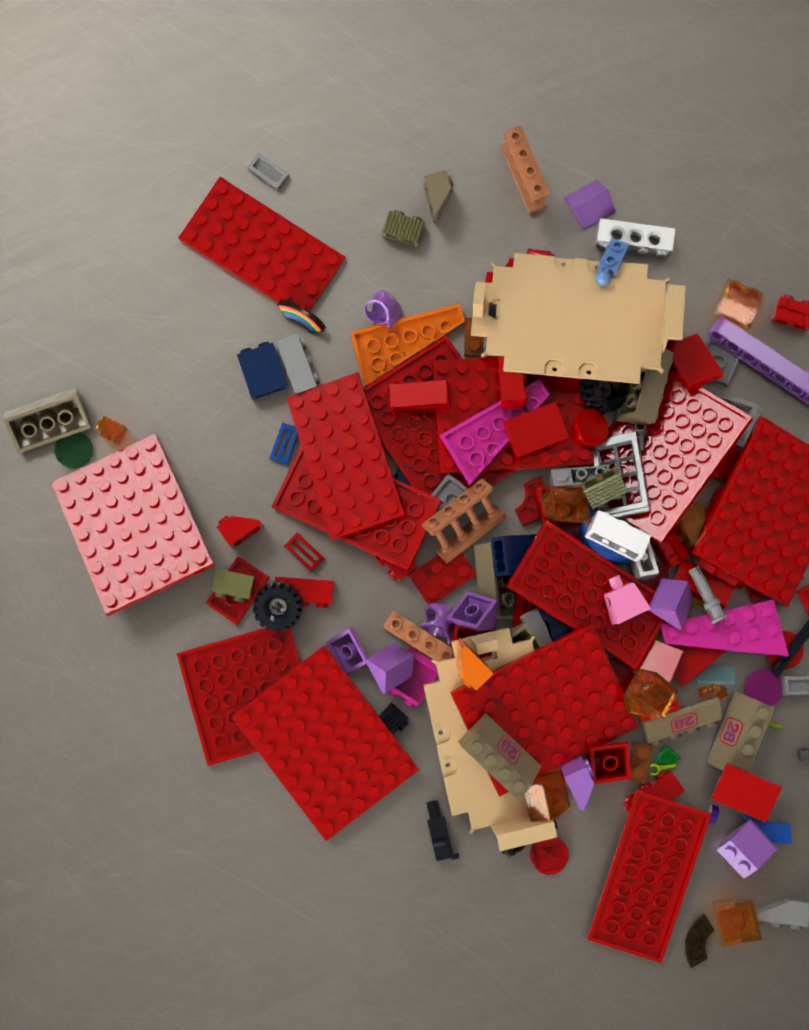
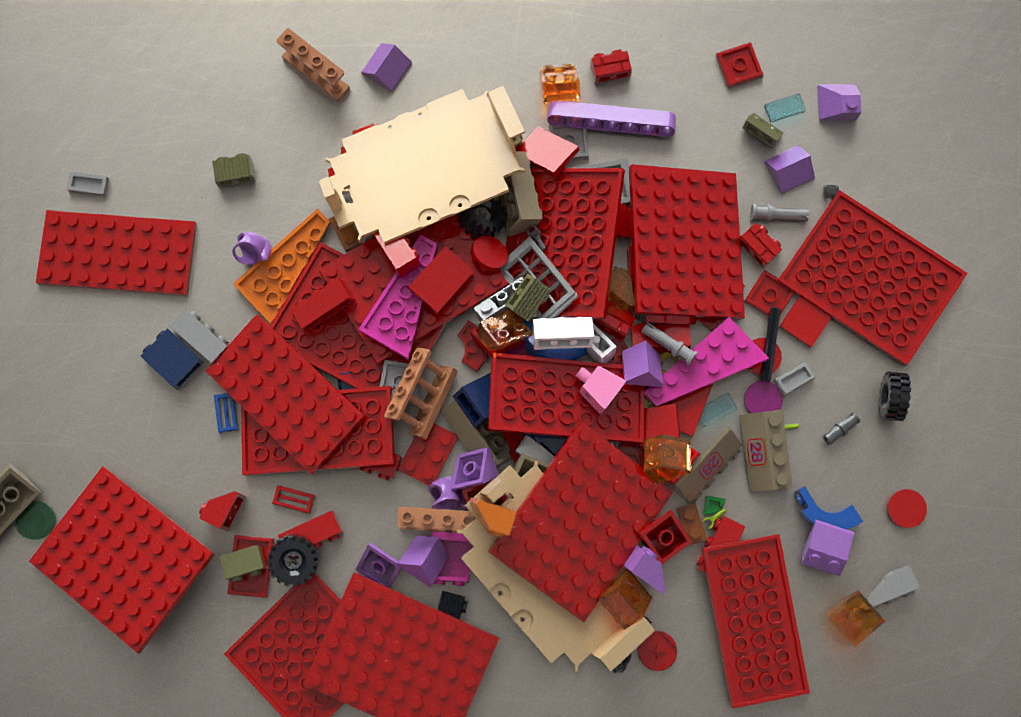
camera: 25 degrees left, 5 degrees down
clear orange brick [95,416,127,445] -> none
tile [277,300,326,332] -> none
dark tan slope [424,170,454,222] -> none
black piece [426,800,459,862] -> none
dark tan slope [458,713,541,800] -> none
white brick [595,218,675,257] -> none
medium blue plate [595,238,629,286] -> none
dark brown tile [685,913,714,968] -> none
clear orange arm [698,684,728,699] -> none
dark purple tile [706,804,719,825] -> none
red tile [711,763,782,822] -> none

